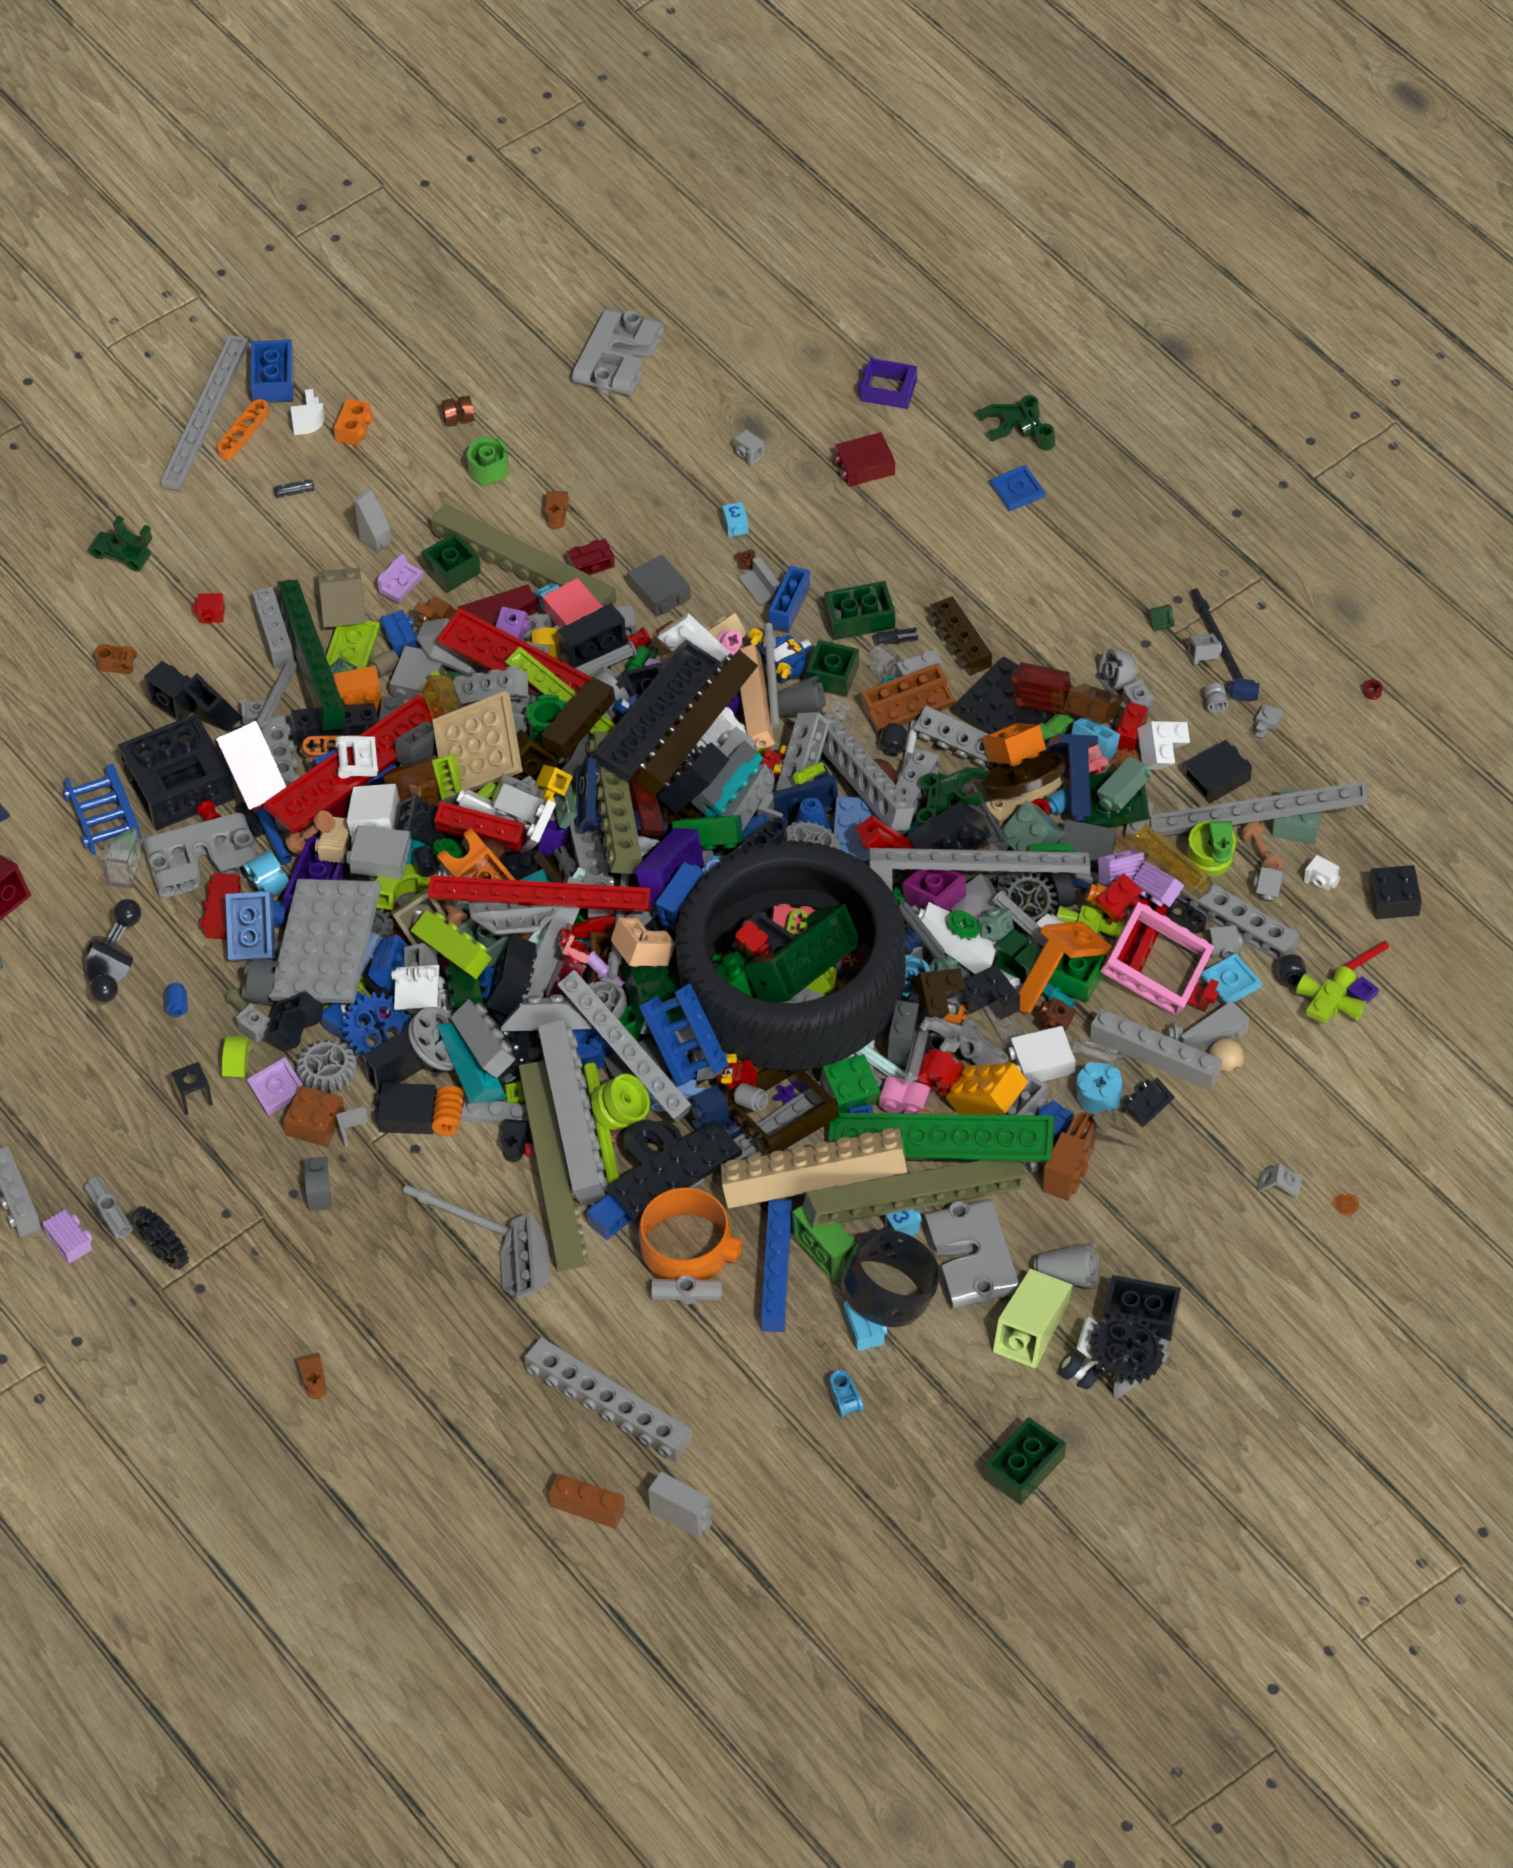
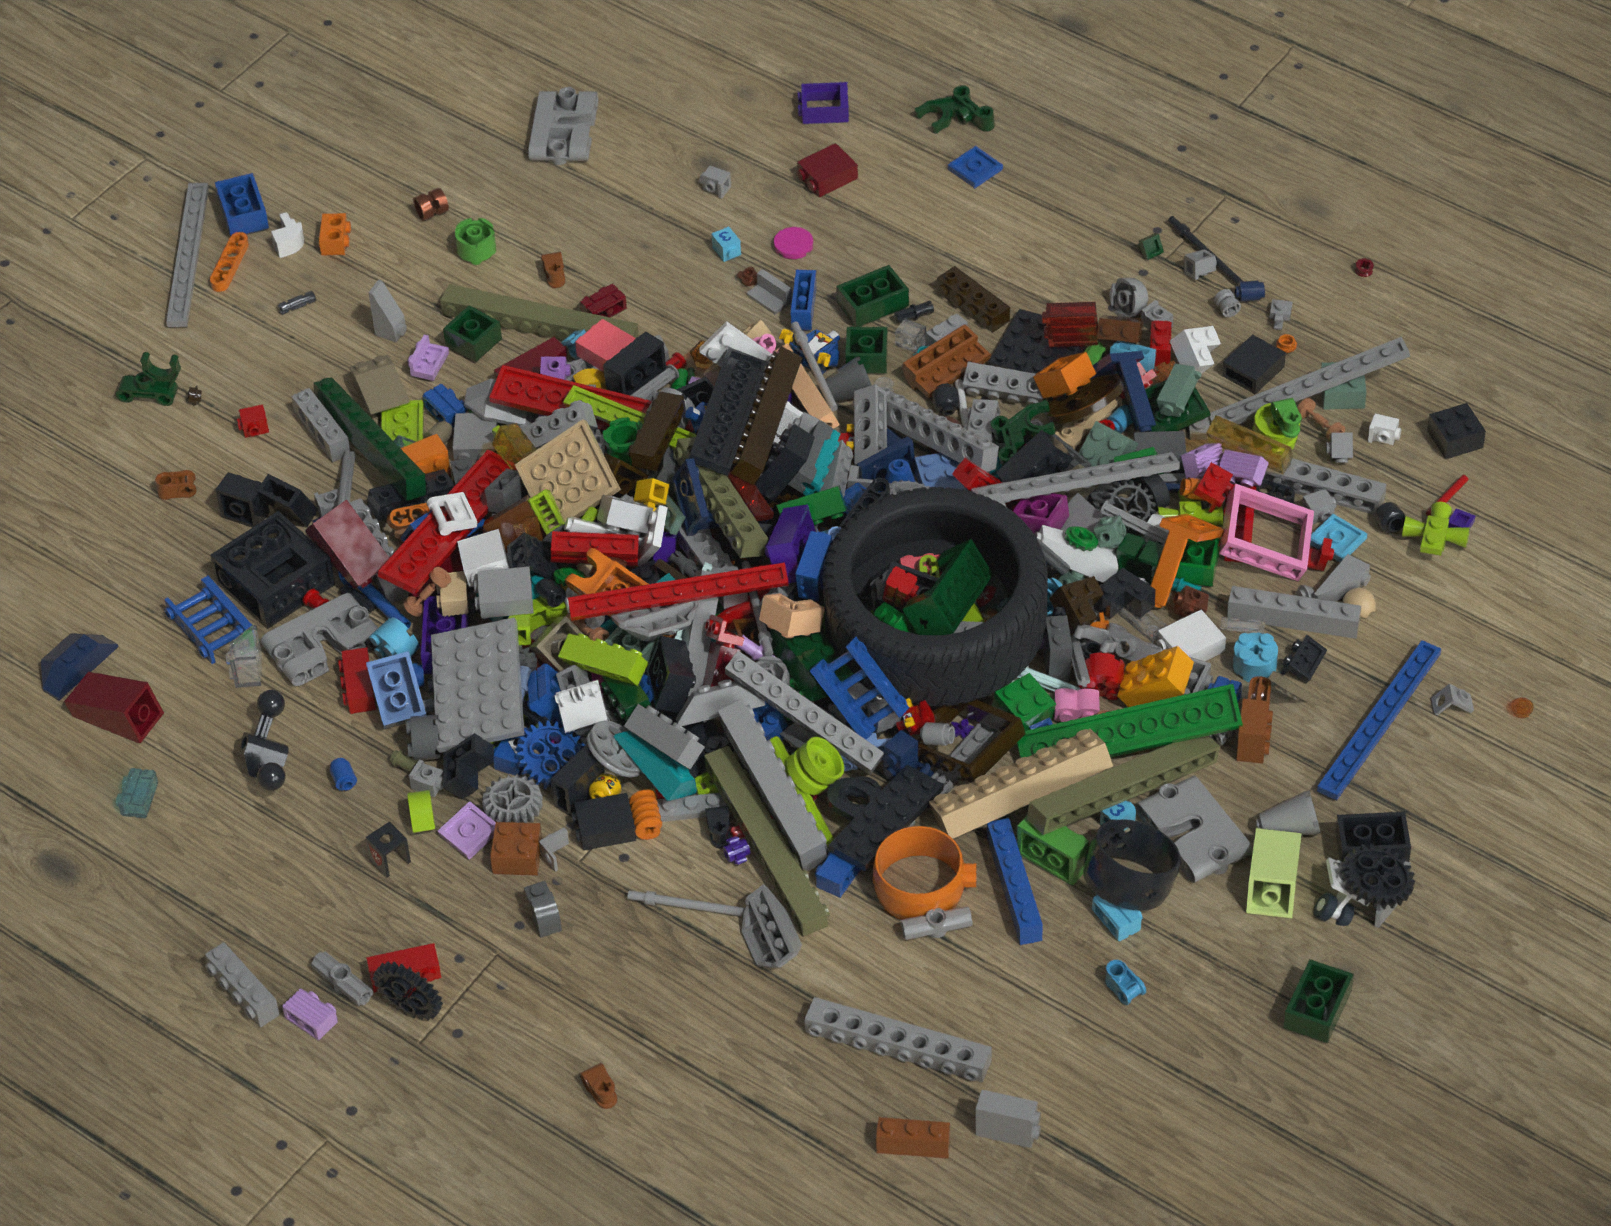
camera: 15 degrees left, 5 degrees down
dark orange brick [414,596,457,626] -> none
dark grey brick [627,554,691,617] -> none
lime axle [792,762,825,785] -> none
none -> dark brown plate [188,386,202,406]
none -> red brick [366,943,442,993]
none -> yellow head [589,773,622,799]
none -> dark purple gear [723,836,751,865]
none -> dark pink tile [774,227,814,259]
none -> orange plate [1276,334,1297,353]
none -> blue plate [1317,640,1441,801]

